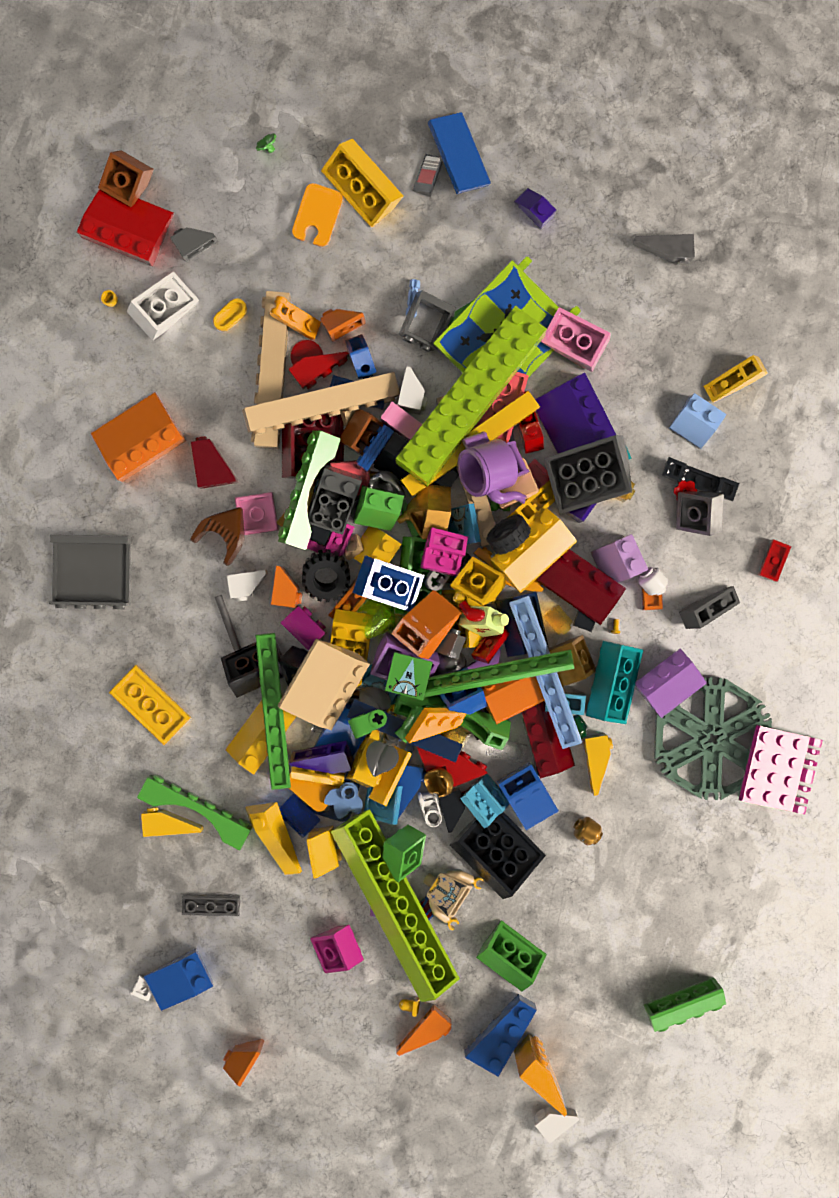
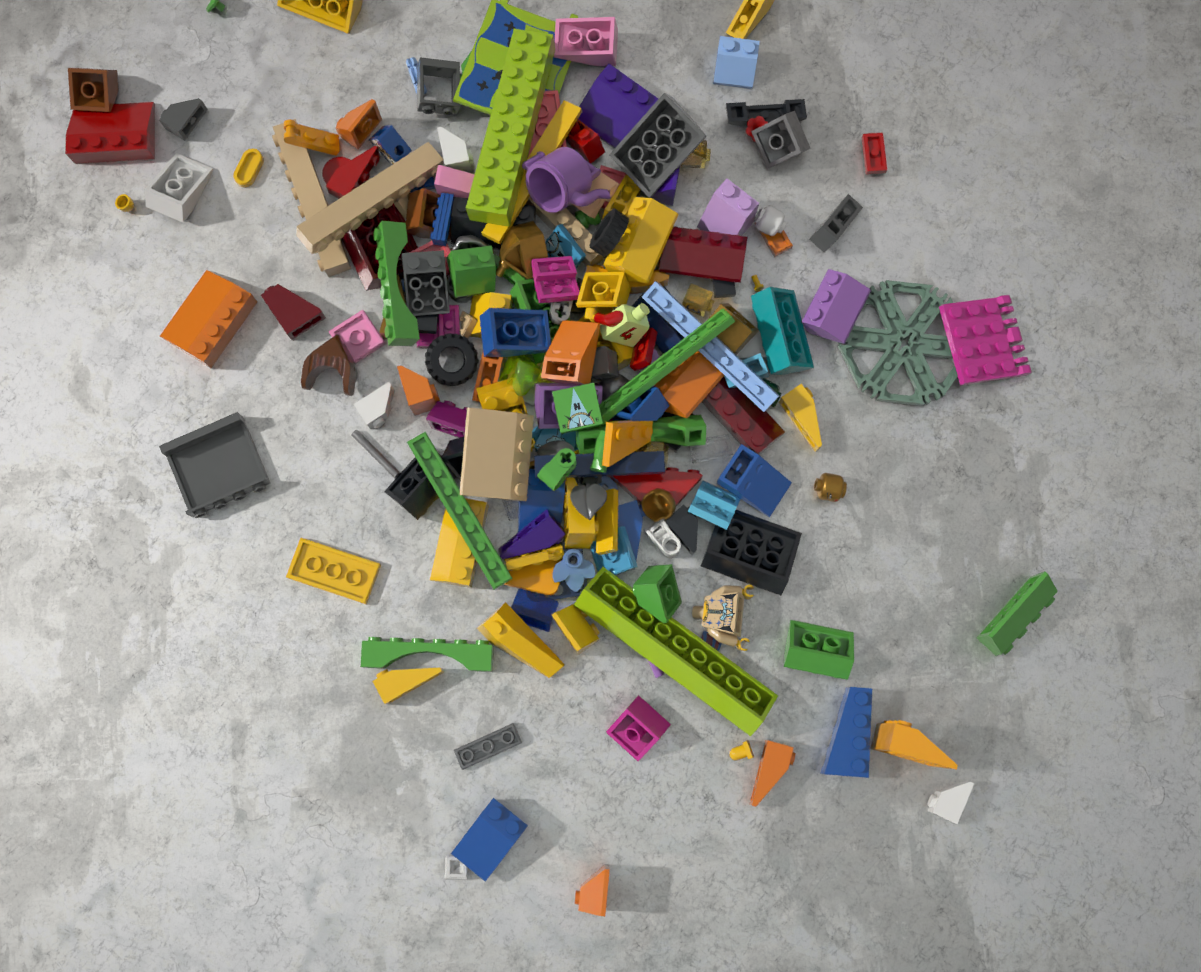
camera: 25 degrees left, 10 degrees down
light orange piece [292,183,343,247] -> none

